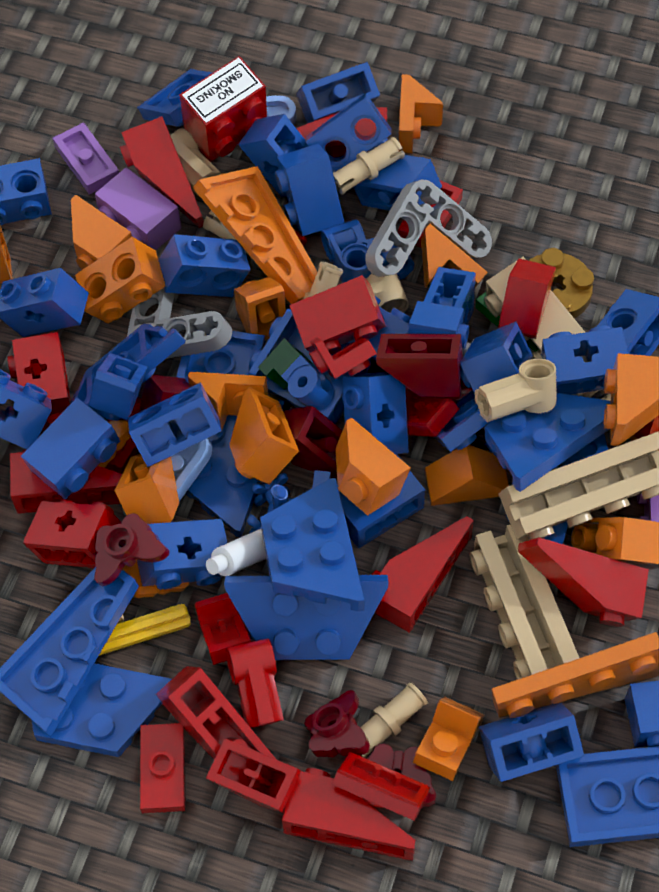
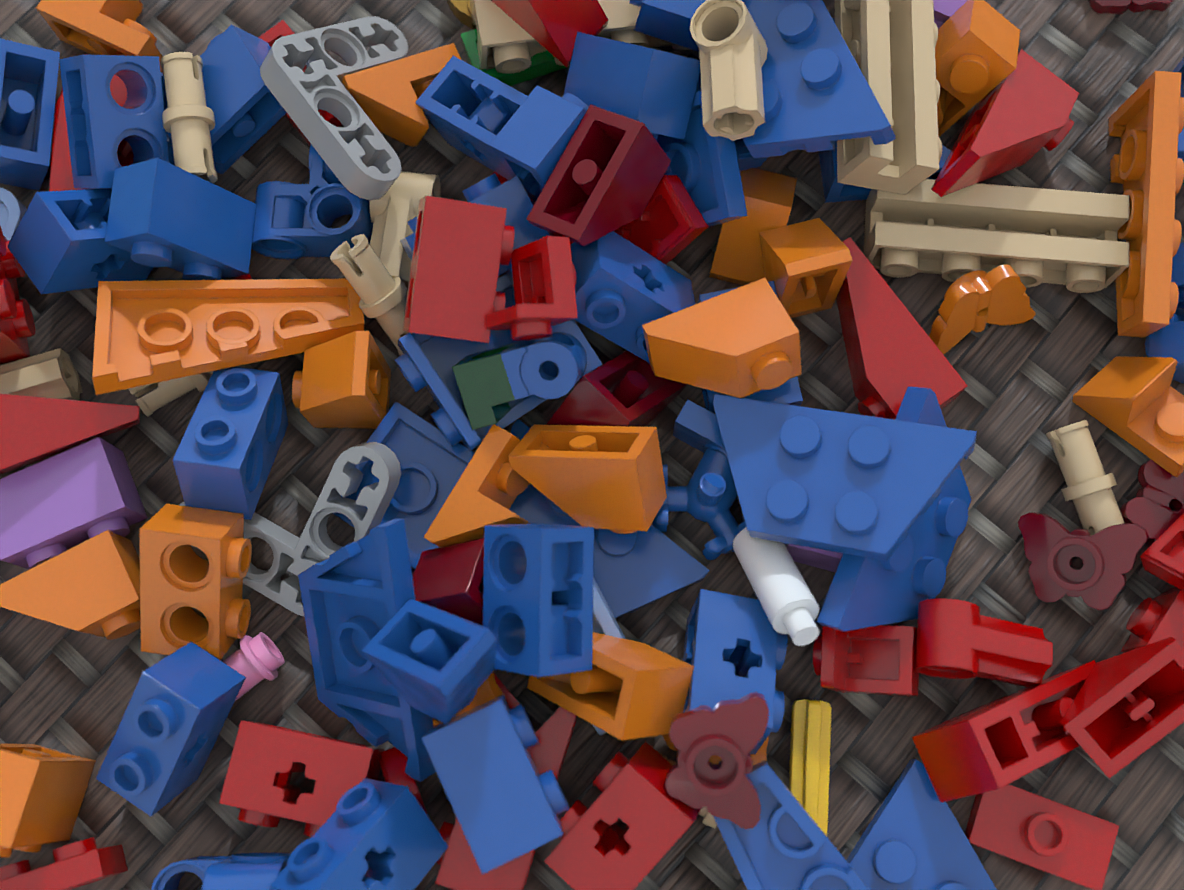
camera: 65 degrees left, 15 degrees up
none -> bright pink pin [222,632,285,701]
none -> orange slope [759,218,853,318]
none -> orange animal [929,264,1036,355]

